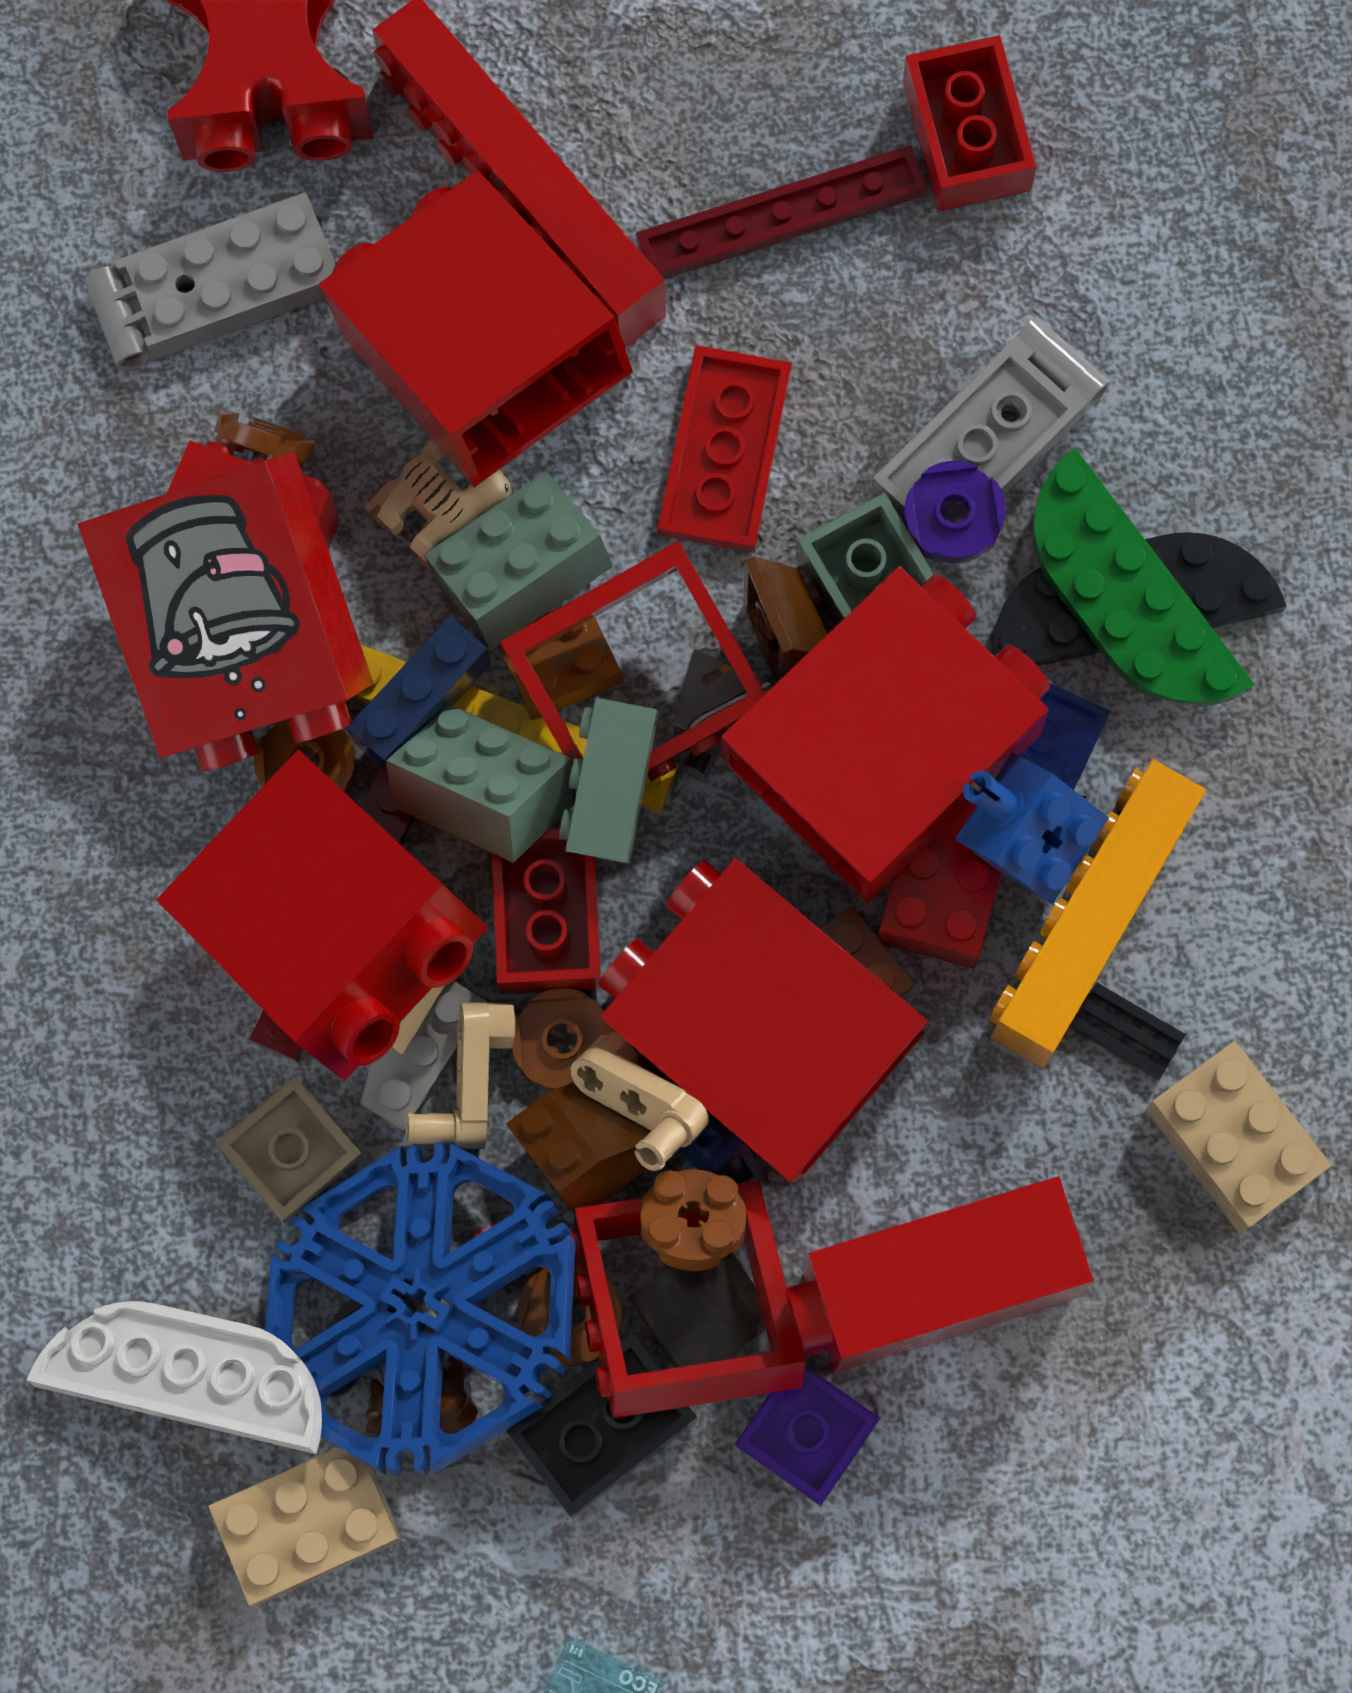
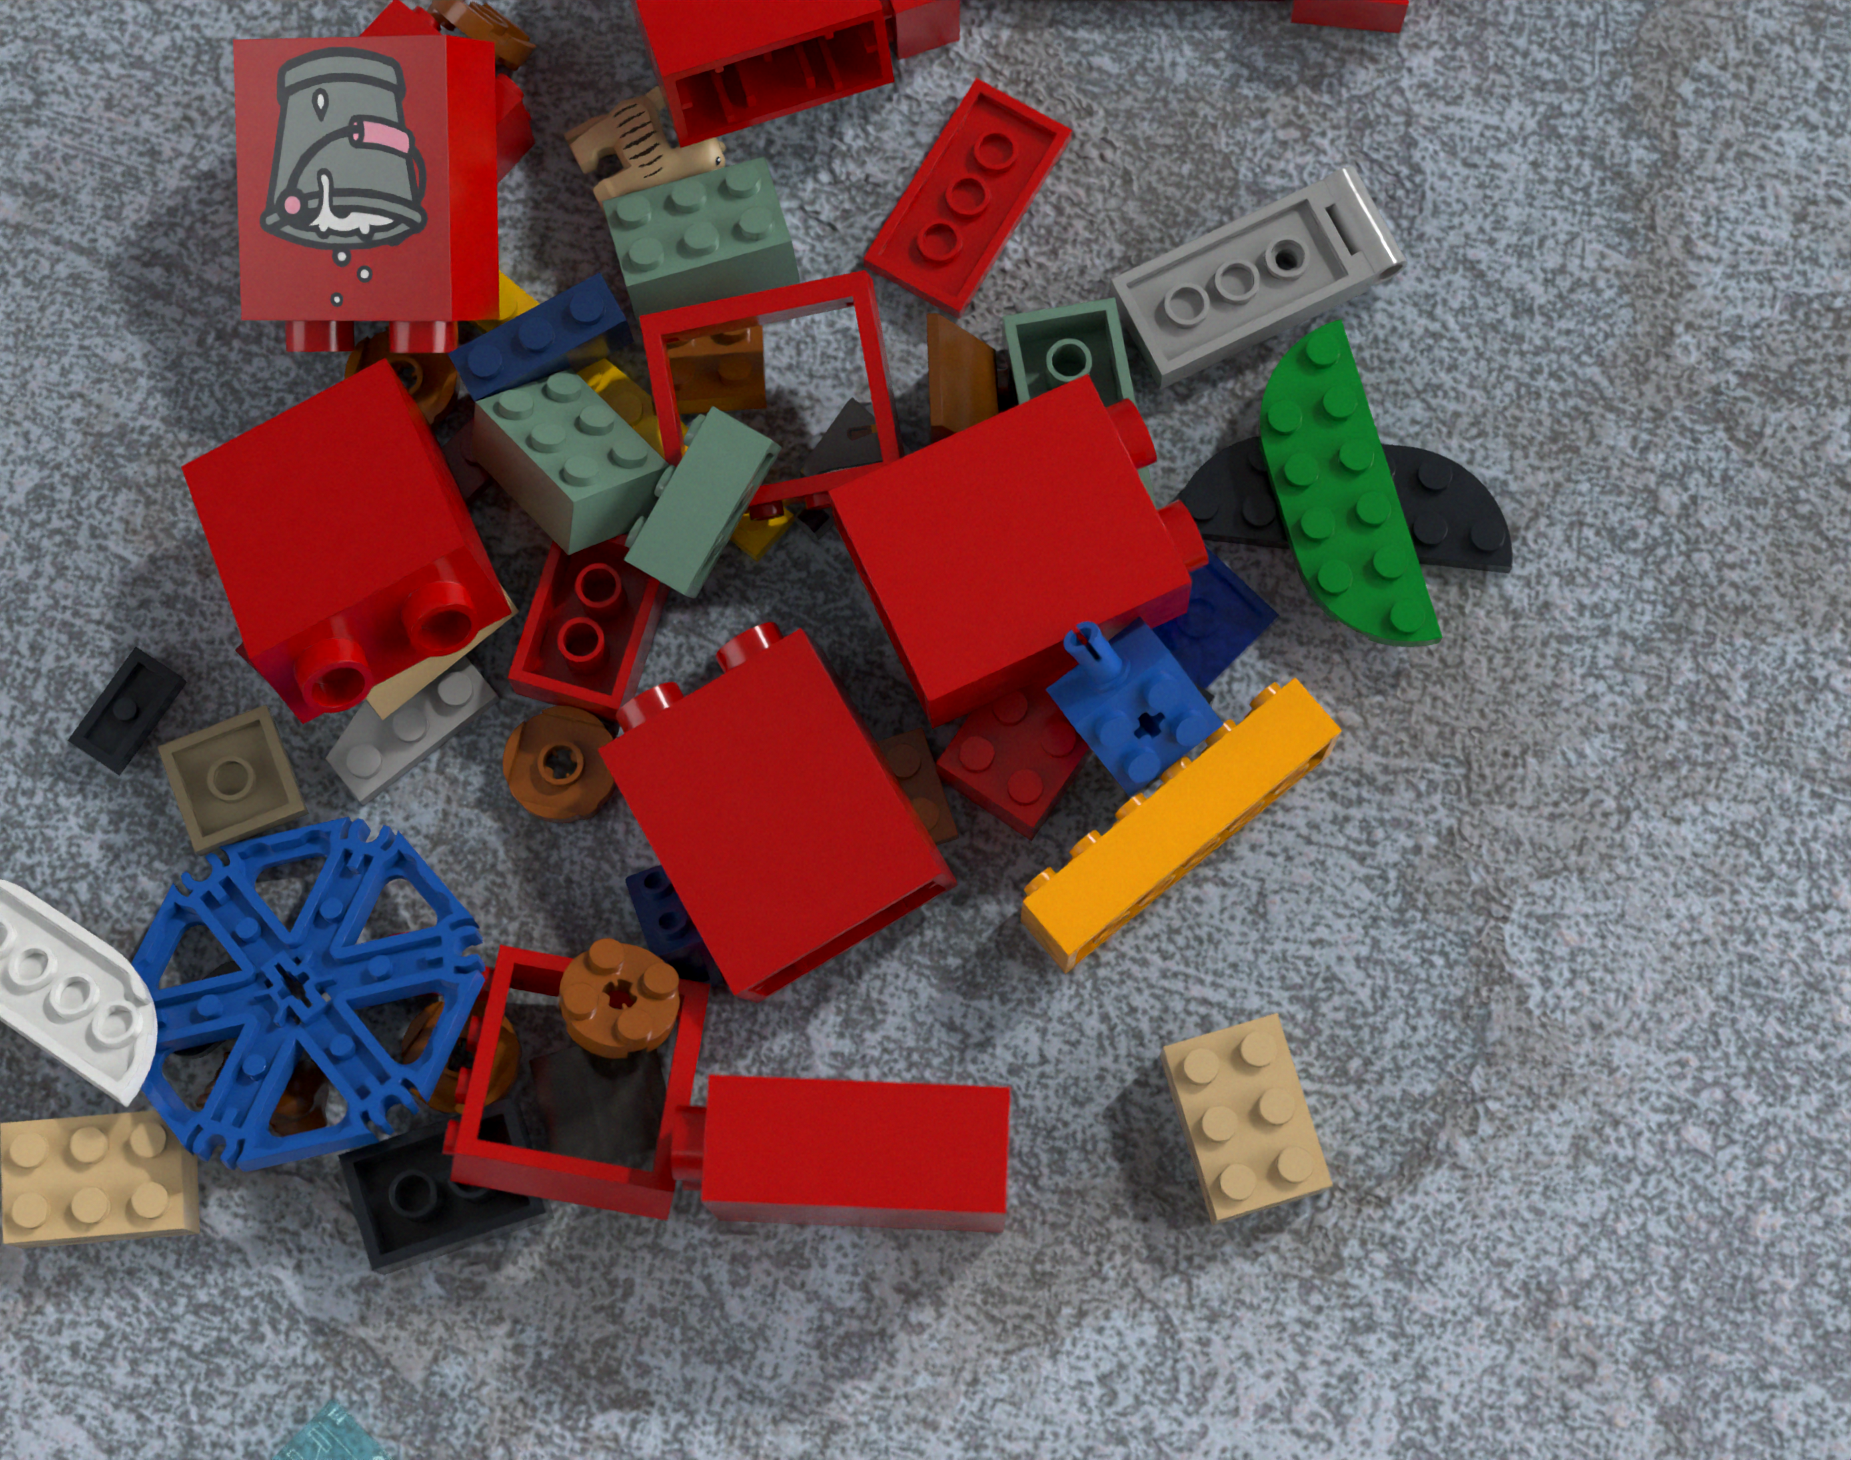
camera: 20 degrees right, 0 degrees up
tan beam [405,1003,515,1149] -> none
reddish brown slope [506,1055,667,1214] -> none
tan beam [570,1031,709,1171] -> none
dark purple plate [734,1365,881,1507] -> none
dark purple plate [904,461,1006,563] -> none
black tile [1070,982,1186,1081] -> none
none -> black plate [67,647,187,776]

